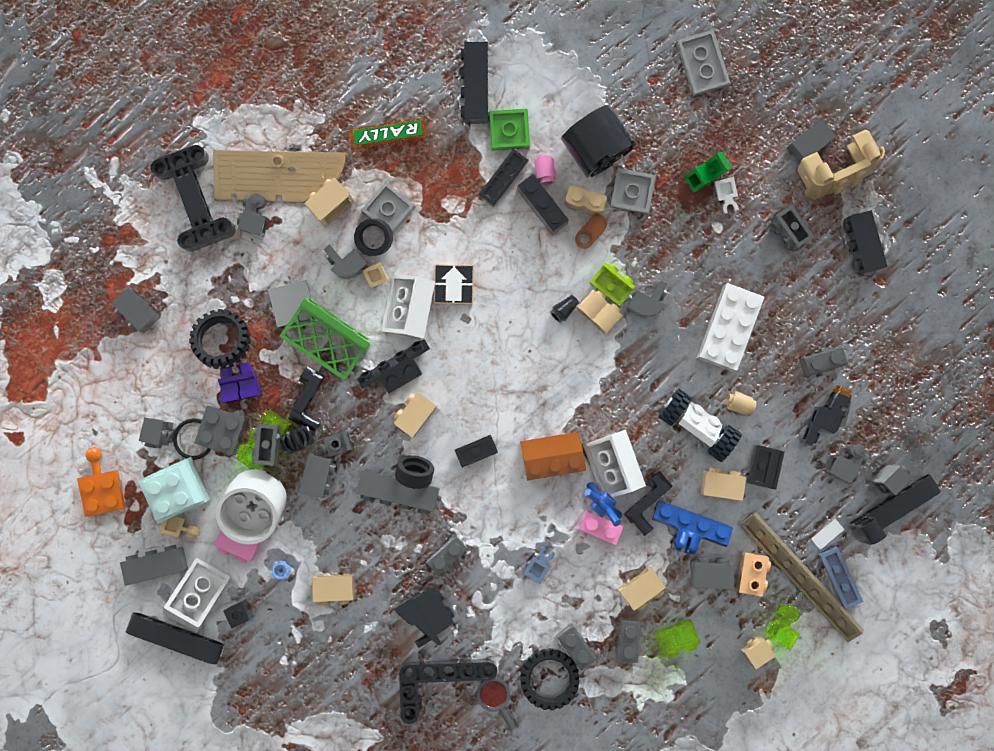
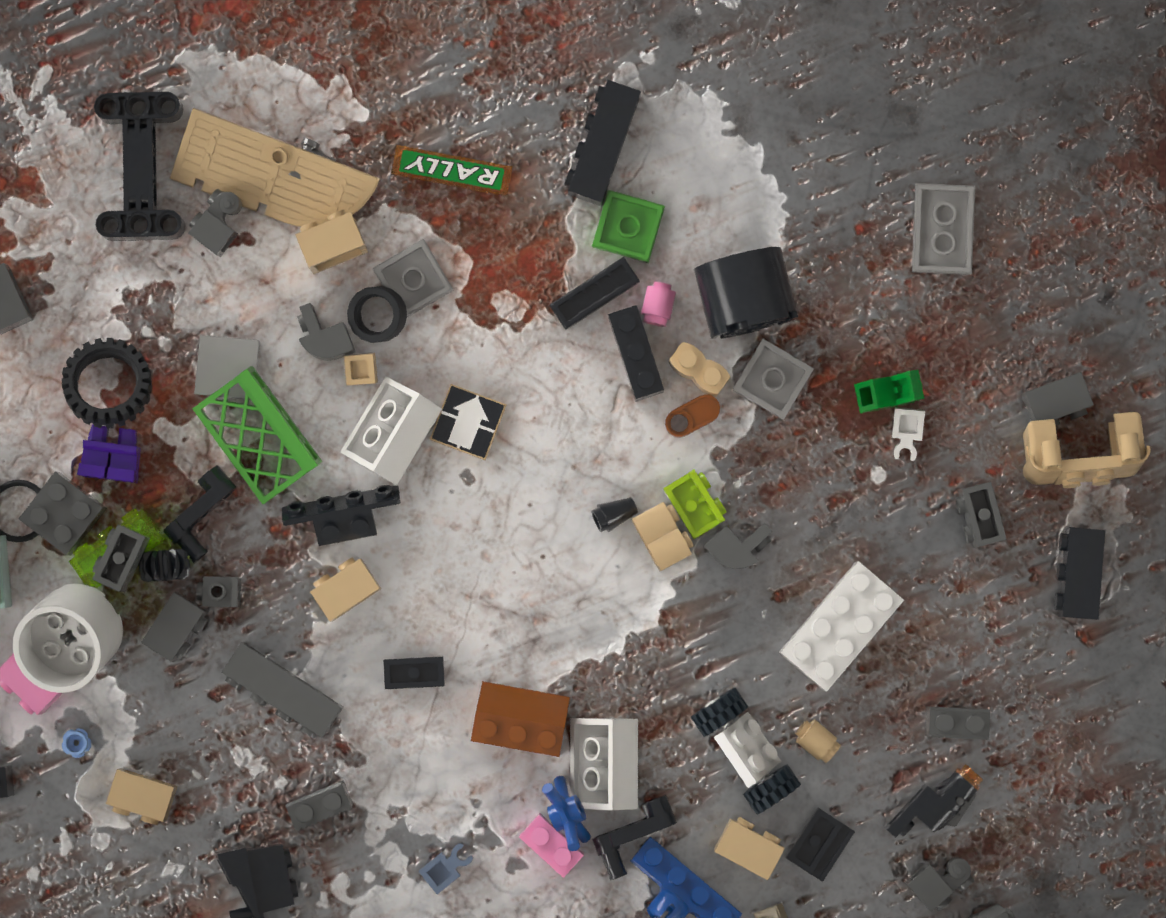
camera: 25 degrees right, 0 degrees up
black tyre [395,455,435,489] -> none

